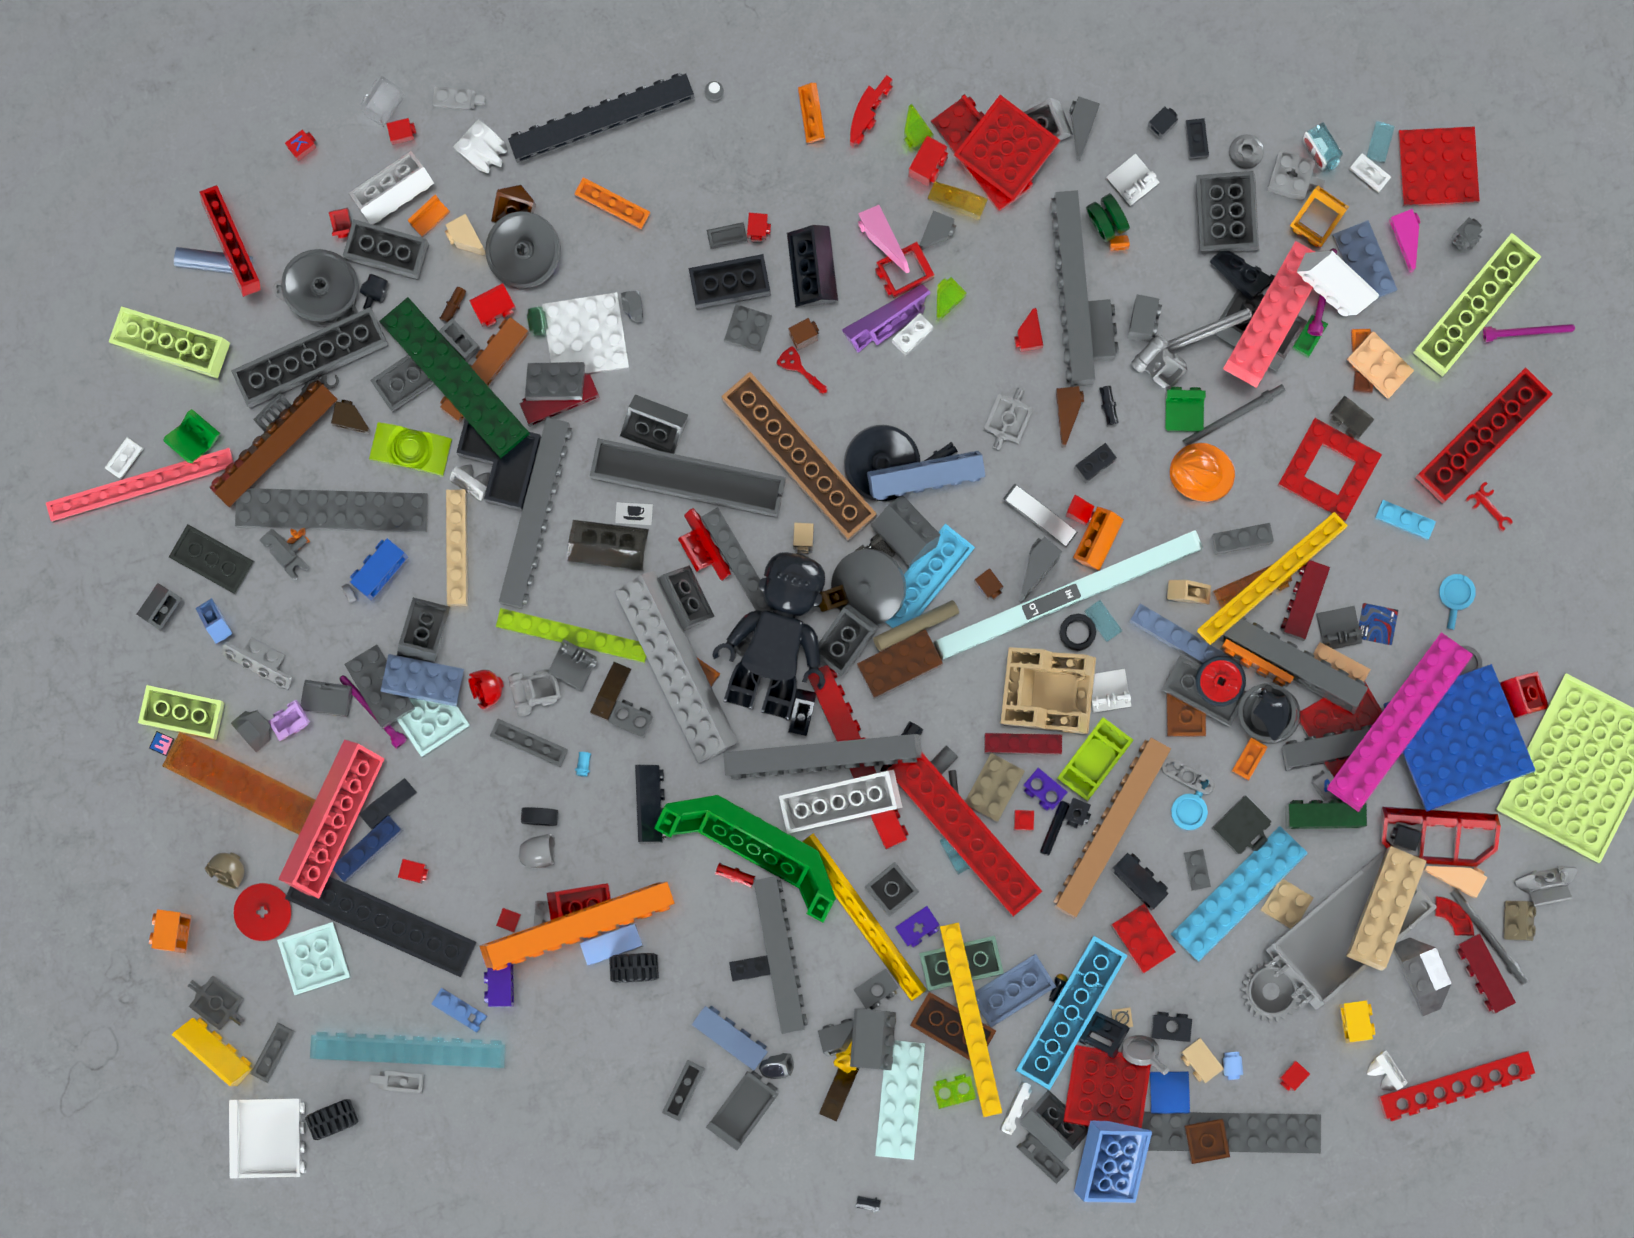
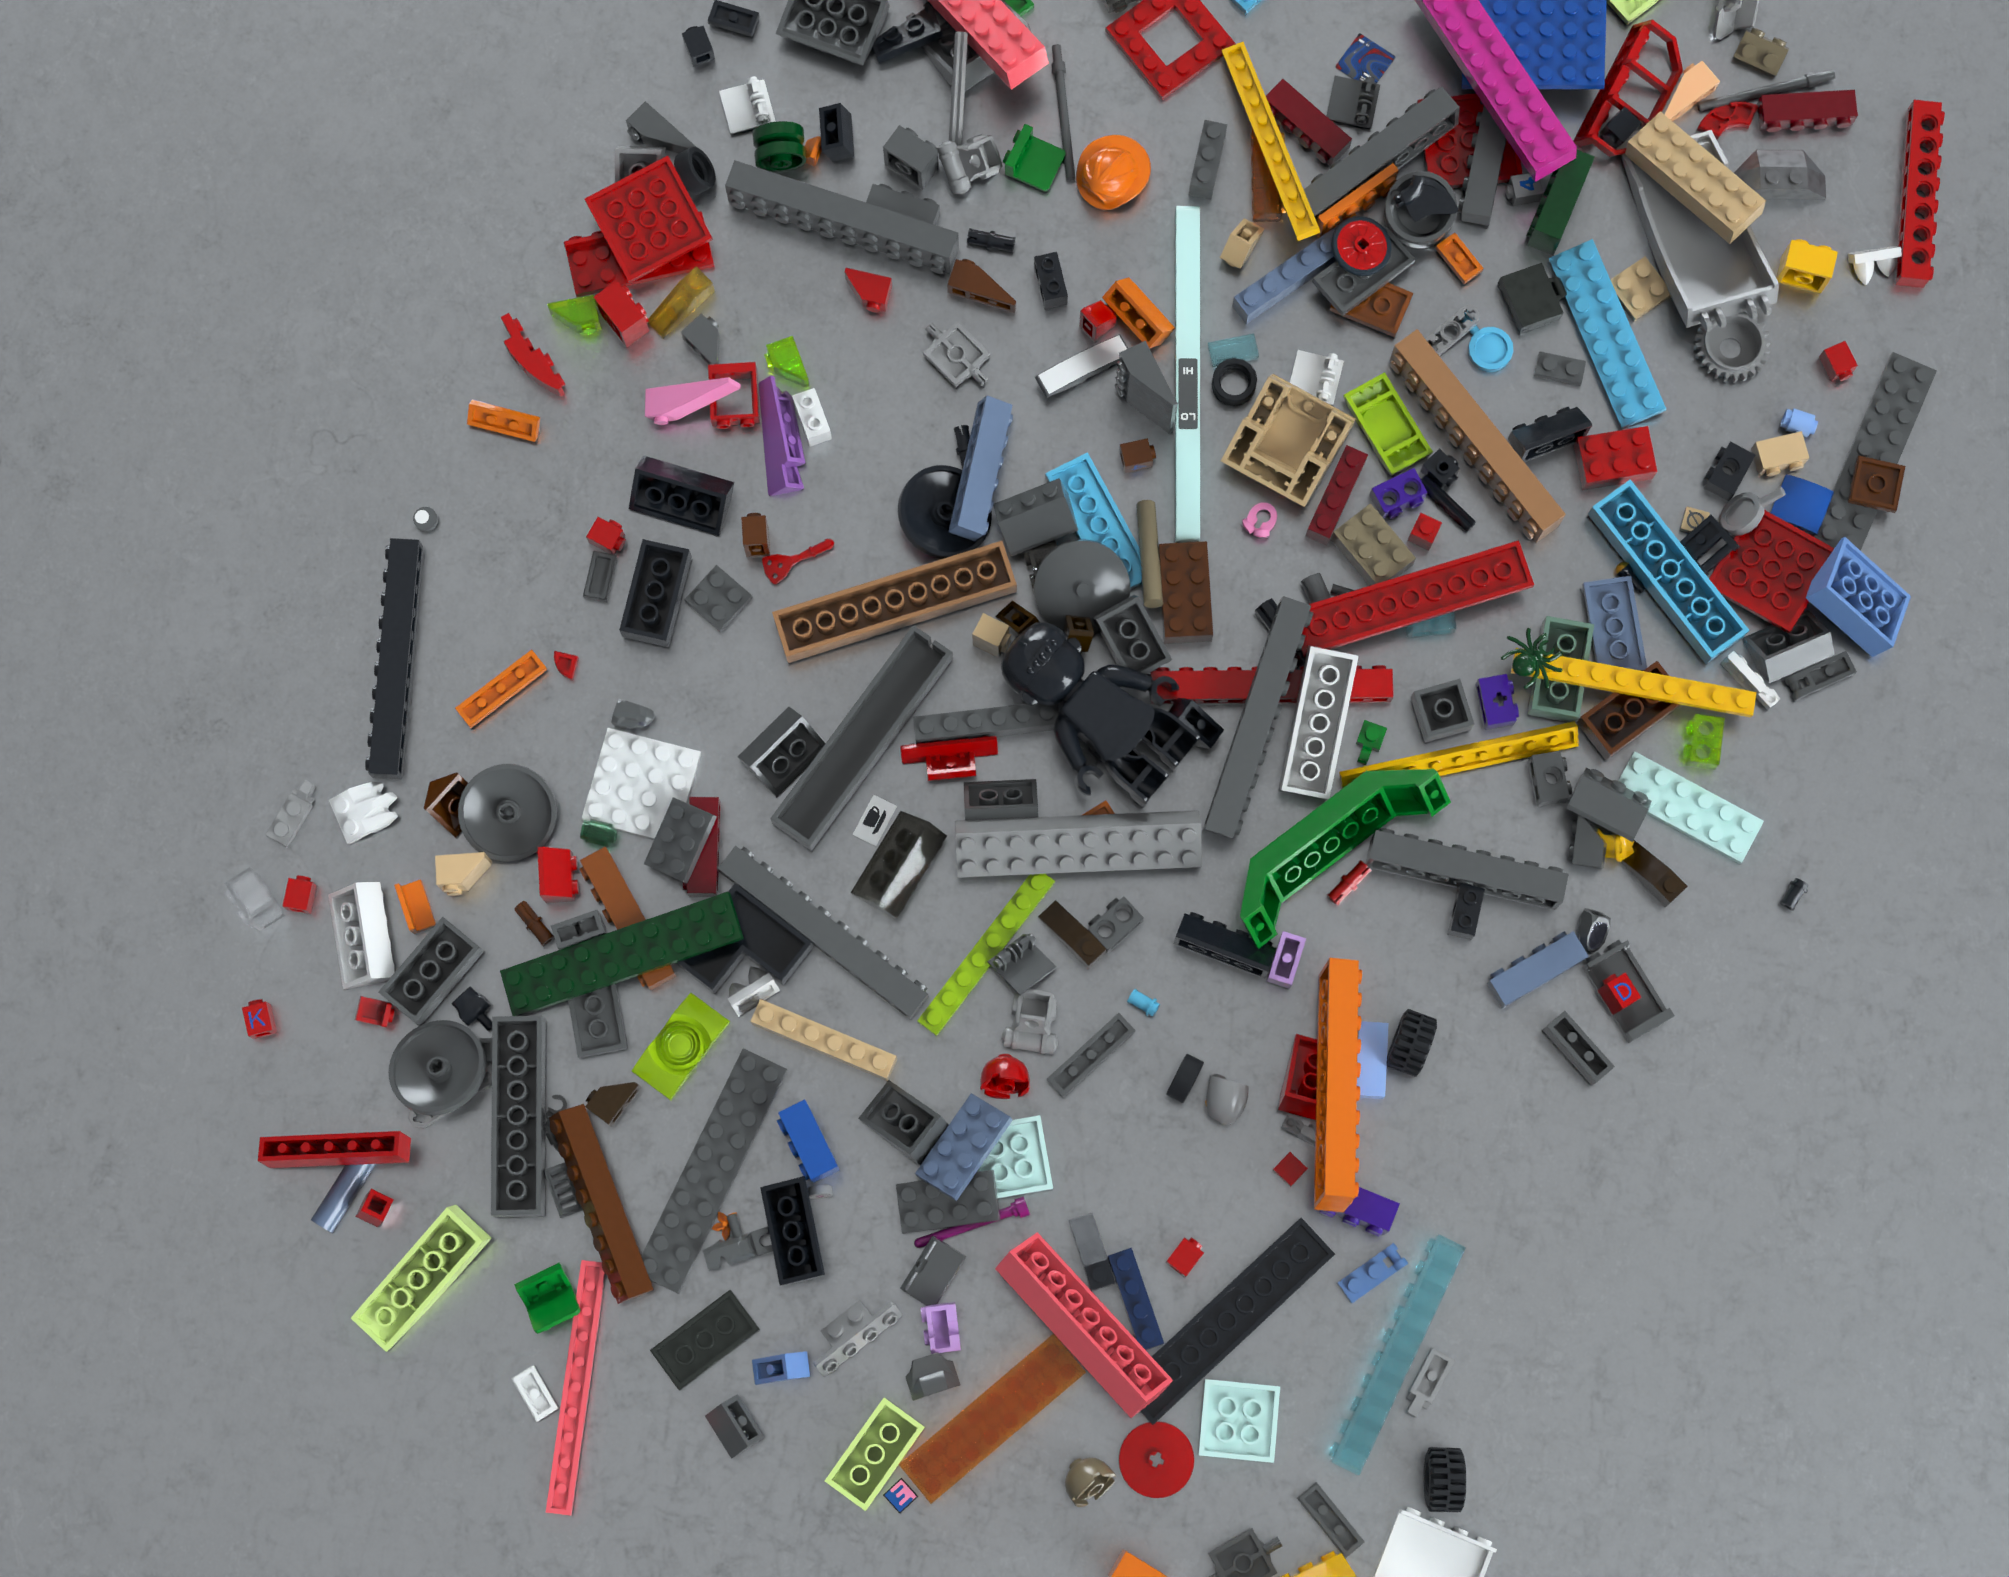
camera: 70 degrees left, 5 degrees down
light nougat plate [1313,642,1371,682] -> none
none -> red brick [355,1188,394,1227]
none -> red tile [554,651,579,681]
none -> black tyre [674,147,716,195]
none -> black slope [760,1176,825,1286]
none -> black brick [819,103,854,162]
none -> dark brown slope [995,600,1040,638]
none -> bright pink piece [1242,502,1277,538]
none -> lavender brick [1266,931,1306,989]
none -> green plate [1356,720,1387,765]
none -> dark green animal [1501,628,1563,689]
none -> red brick [1597,972,1642,1015]

